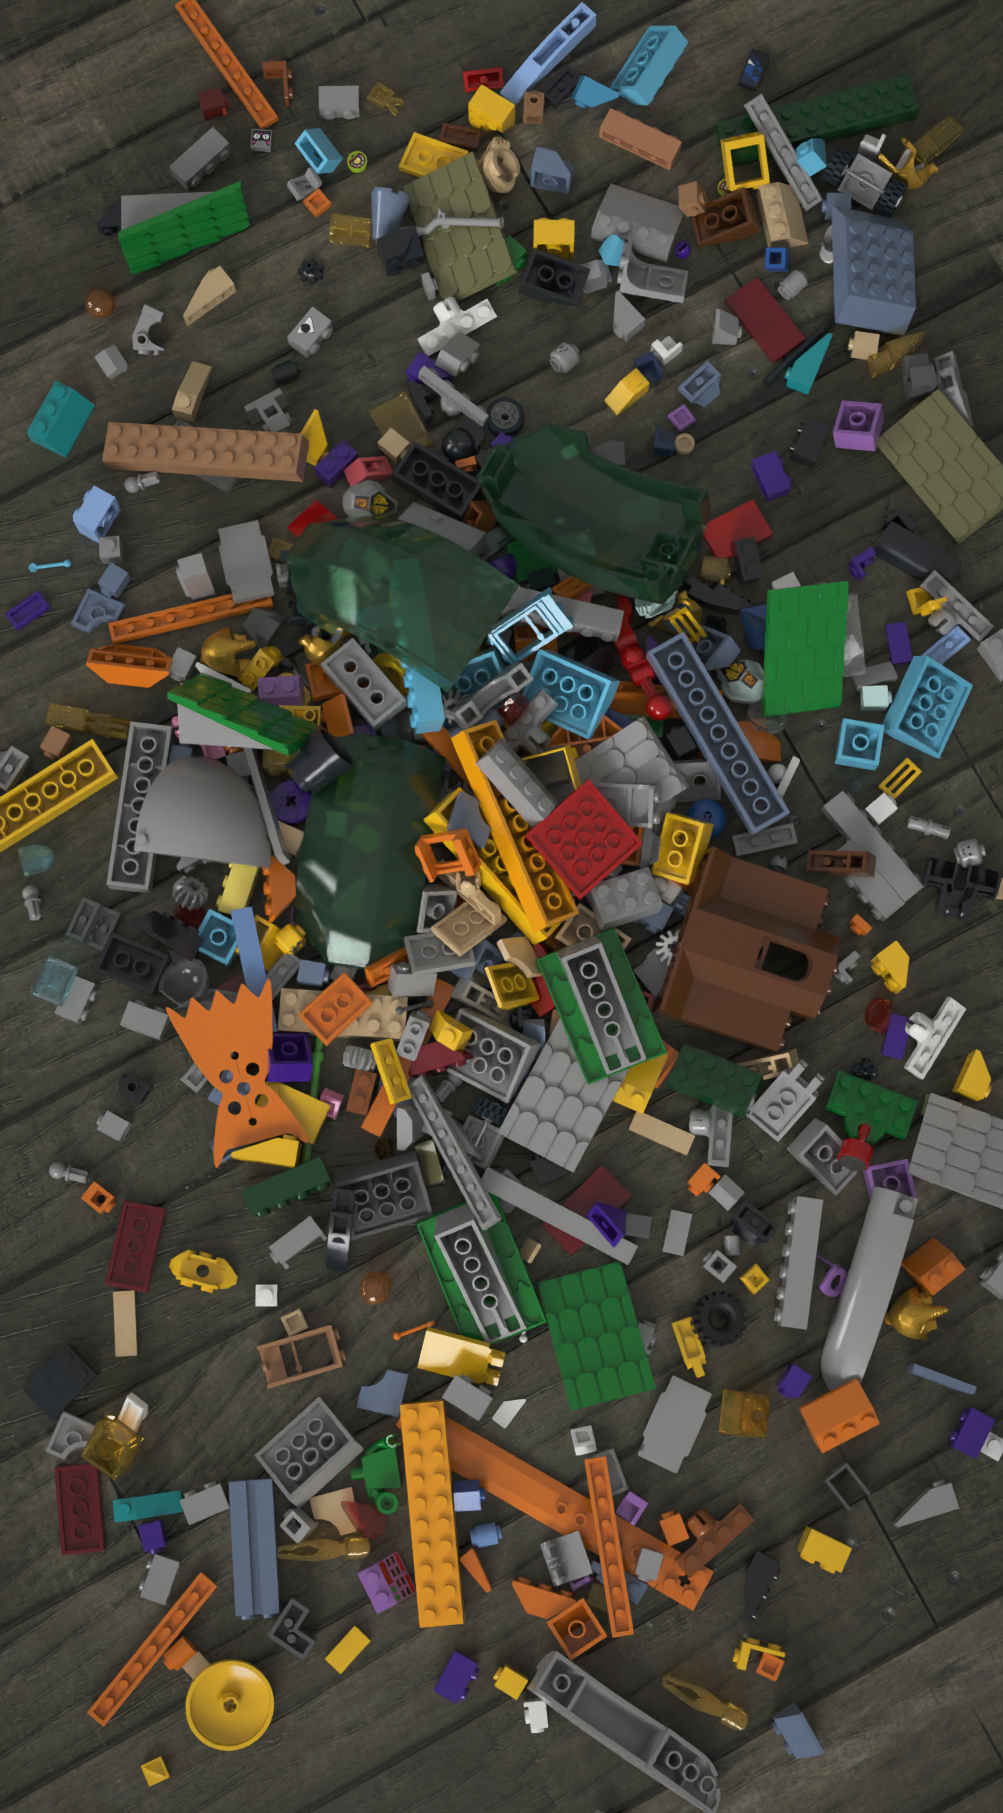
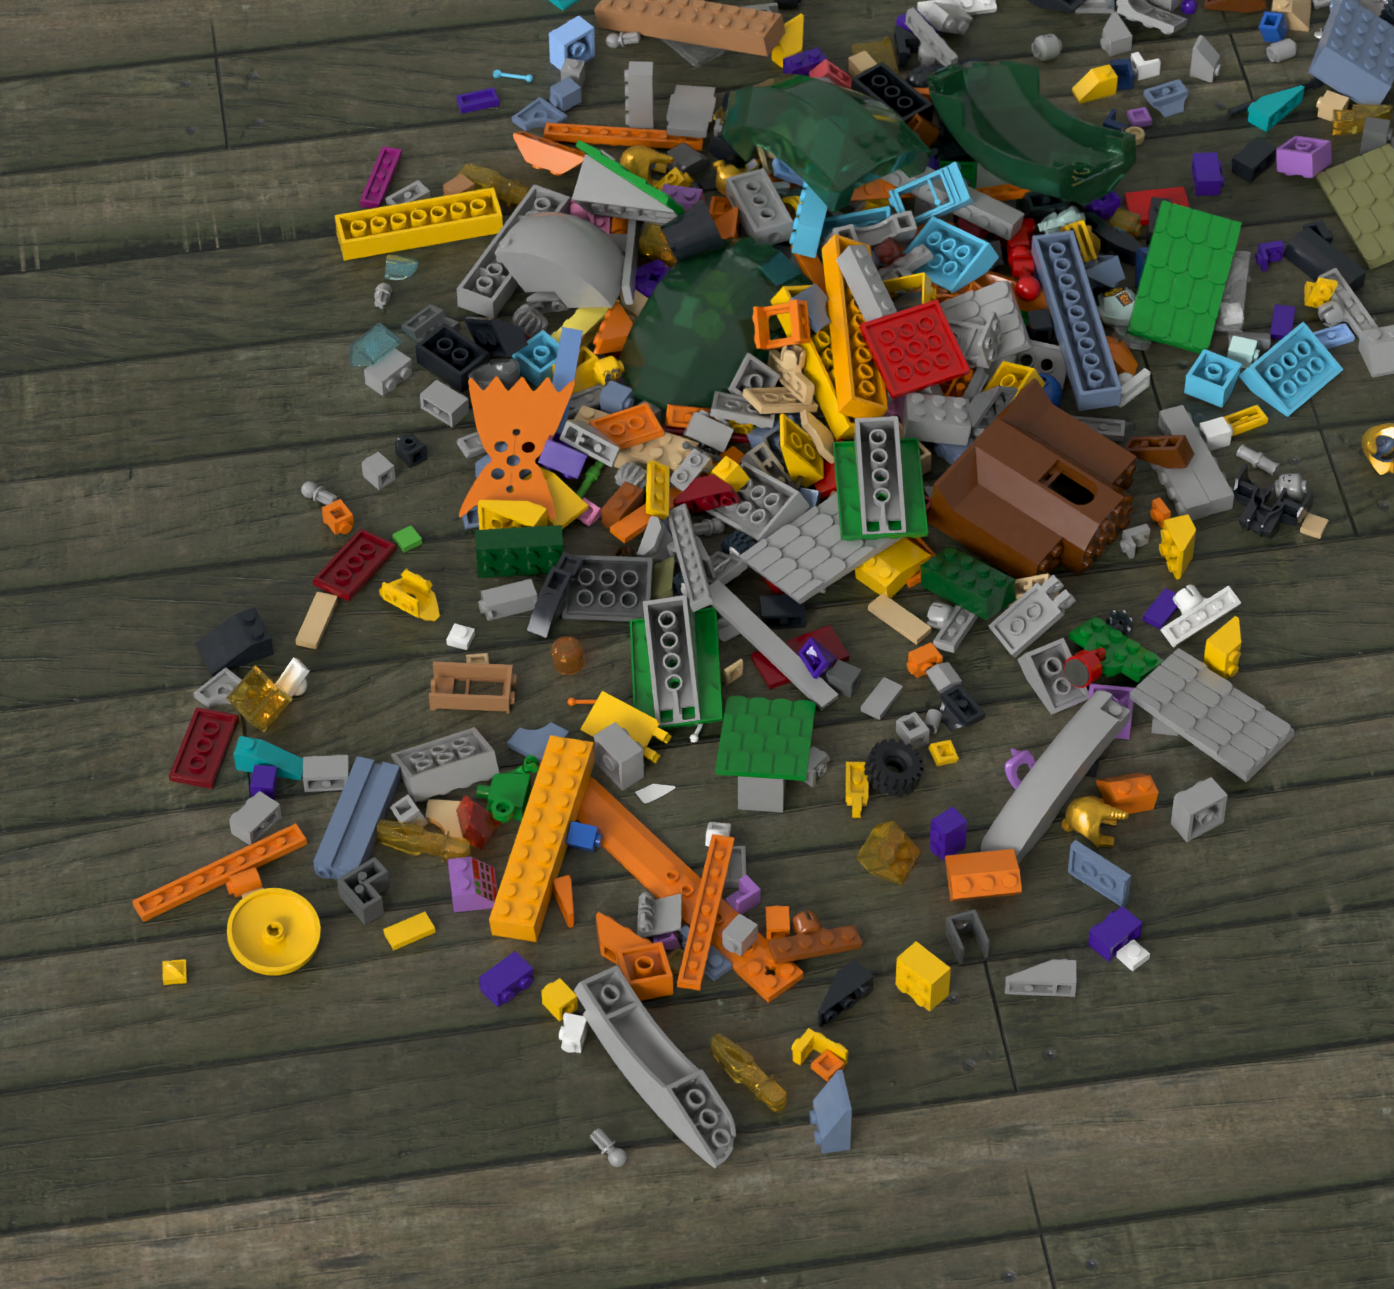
camera: 20 degrees right, 30 degrees down
medium blue brick [469,1522,502,1548] -> none
light grey piece [637,1375,712,1474] -> none
dark red tile [724,277,806,364] -> none
light grey brick [774,1196,823,1330] -> none
clear red piece [864,997,893,1035] -> none
none -> bright green tile [393,526,422,552]
none -> light grey slope [559,419,621,467]
none -> dark grey slope [967,386,1018,429]

